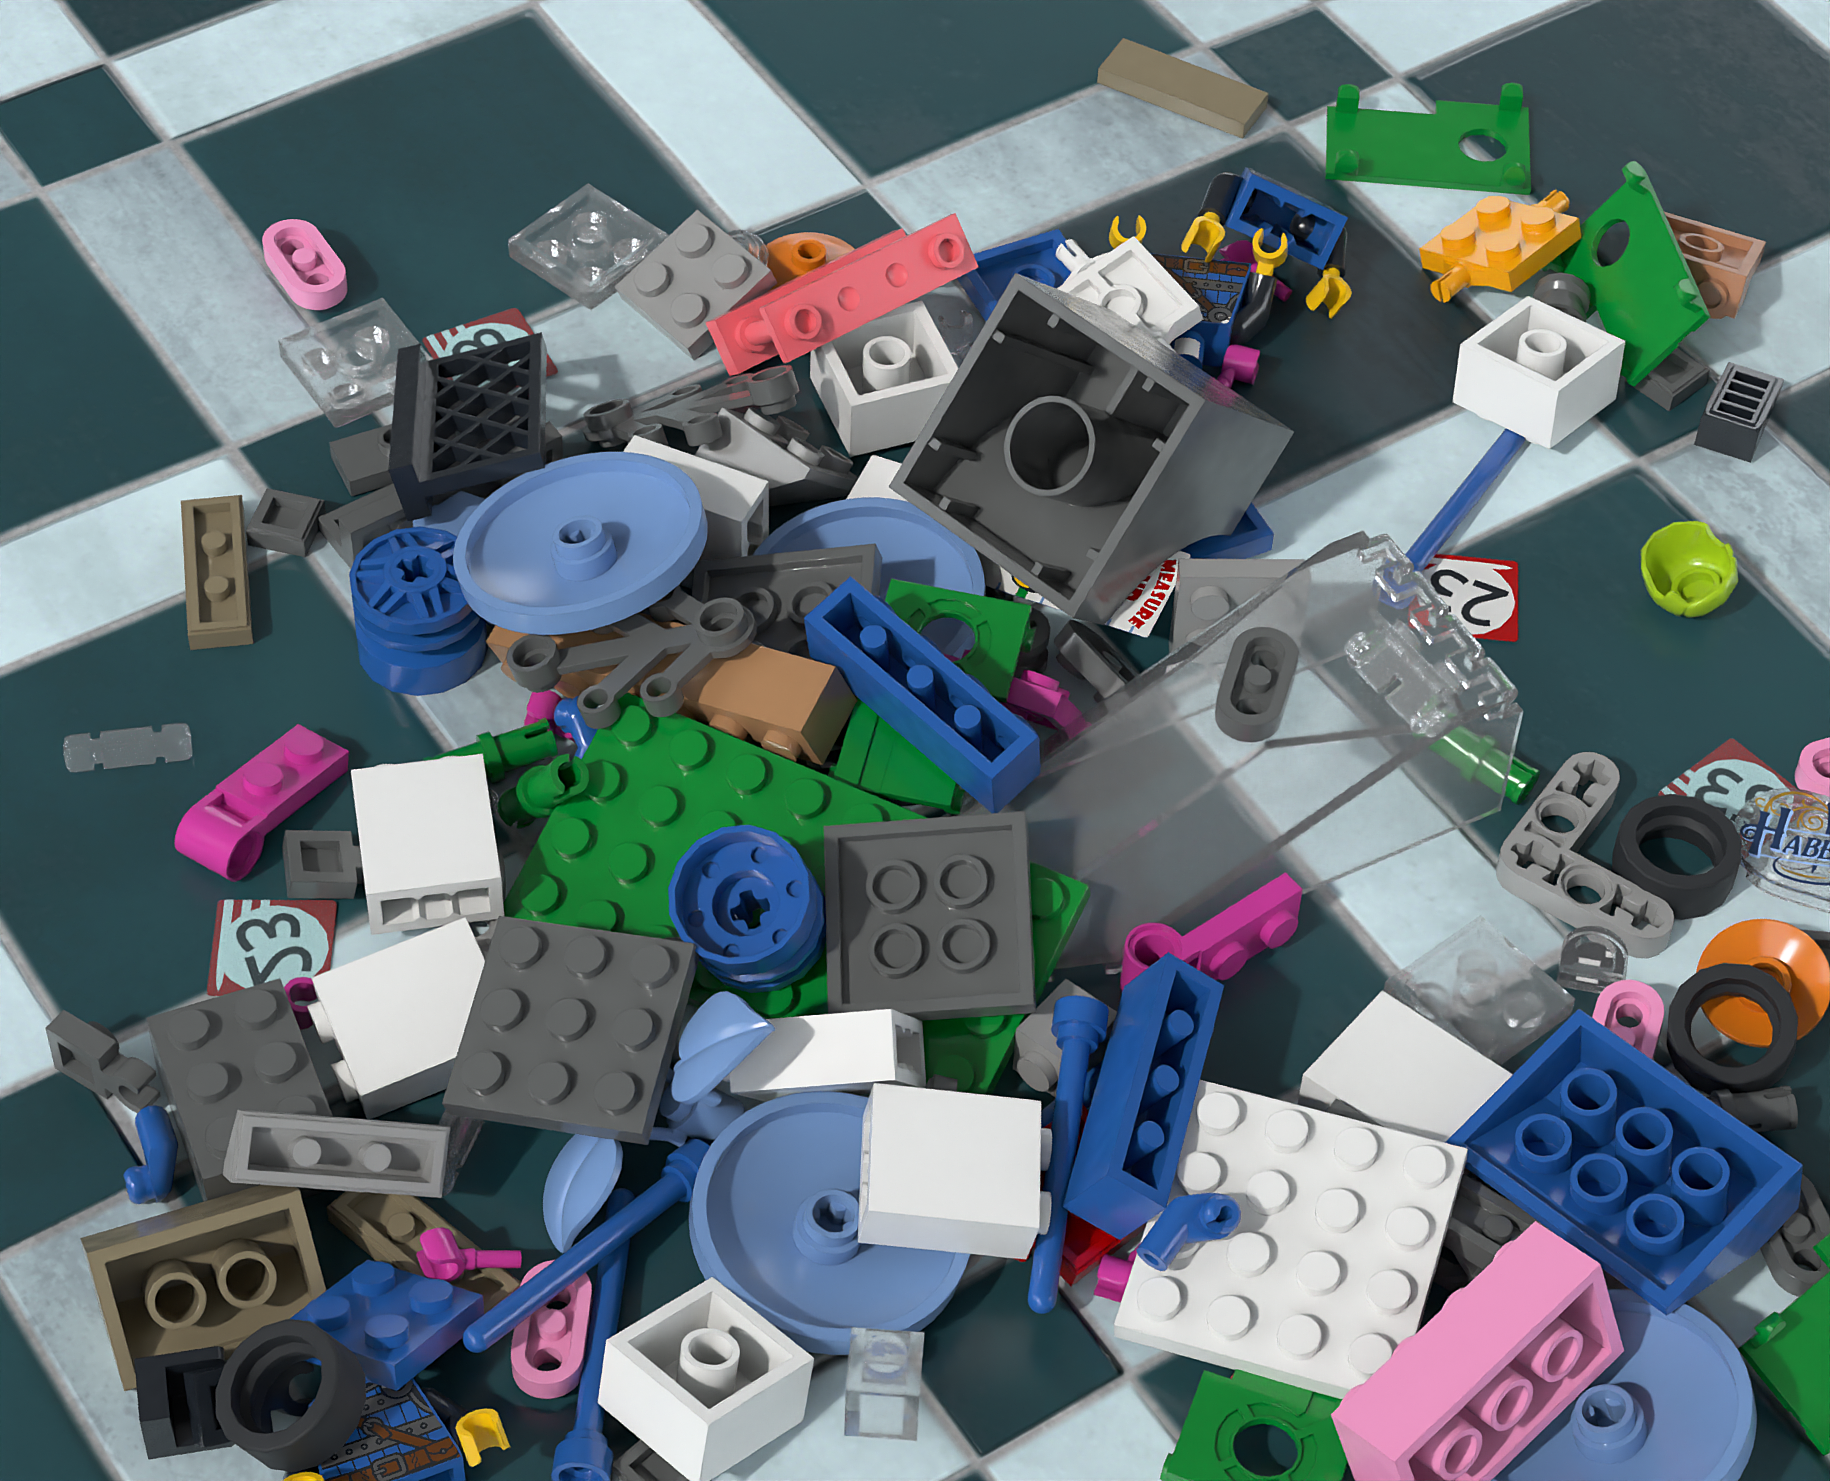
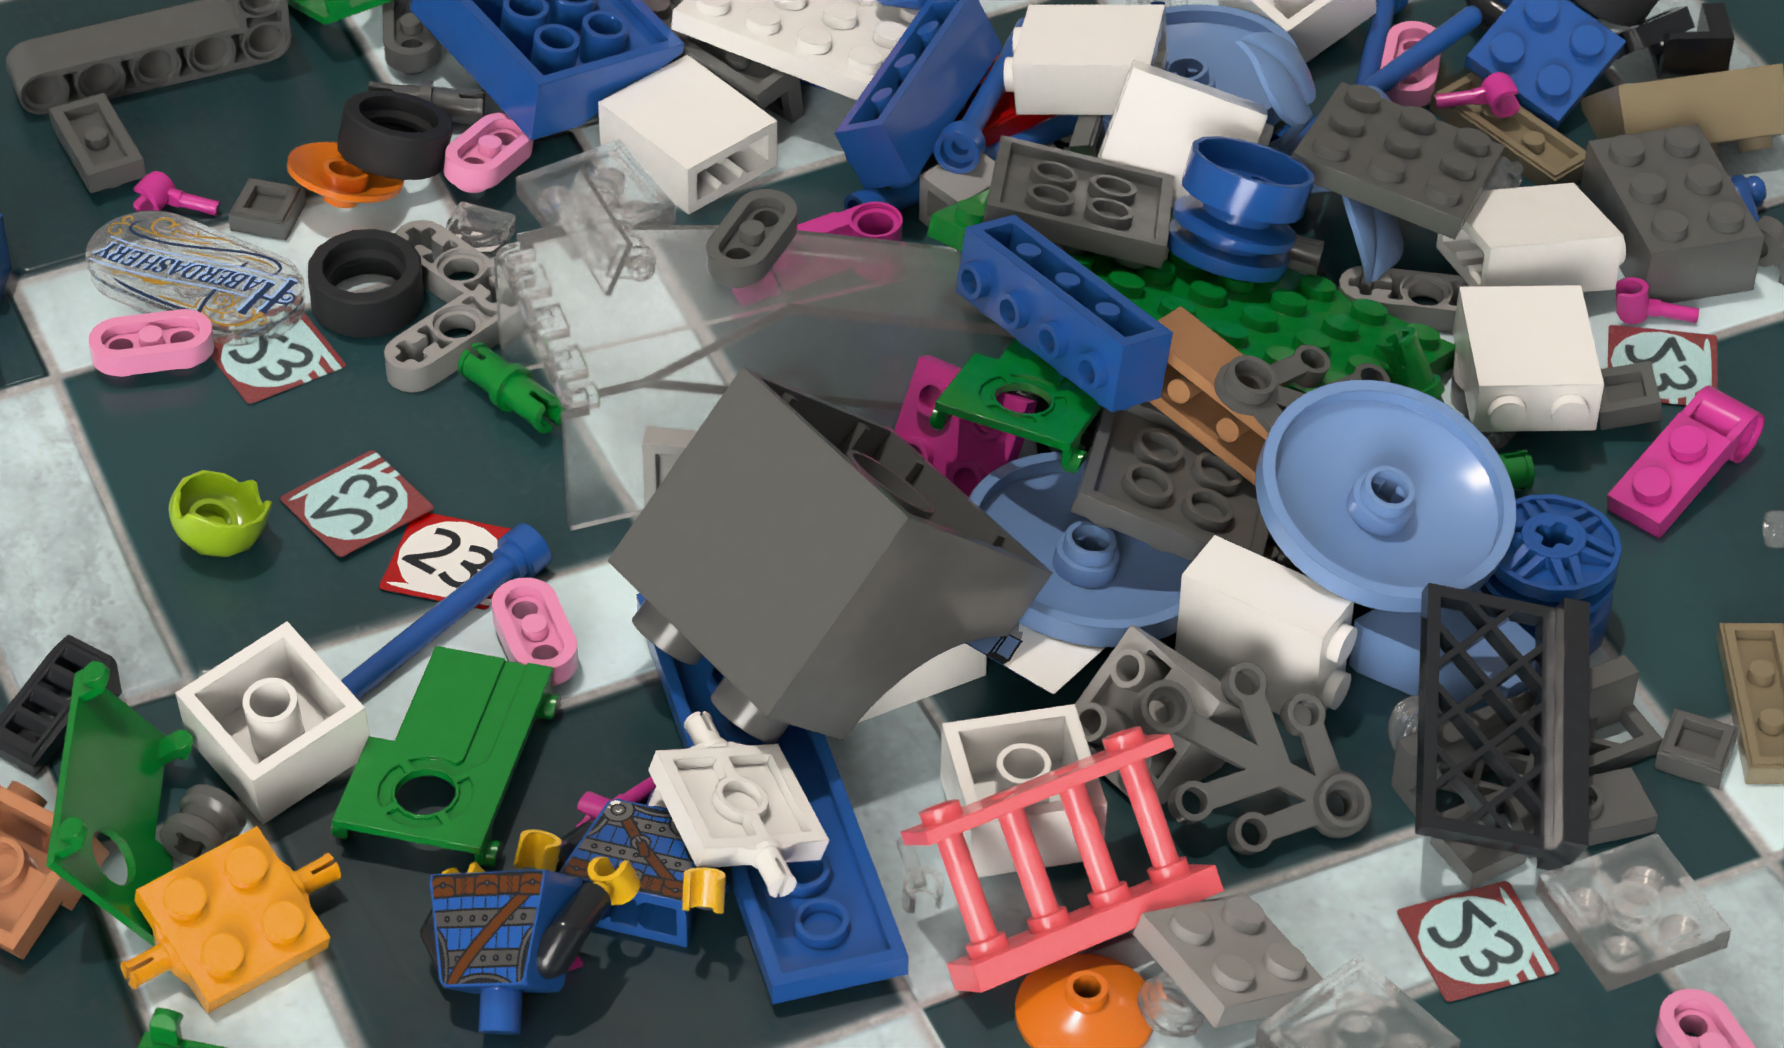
camera: 170 degrees left, 5 degrees down
light grey slope [223,1109,450,1198] -> none
none -> clear light blue sticker [280,450,434,557]
none -> green piece [331,646,561,867]
none -> bright pink plate [492,578,578,687]

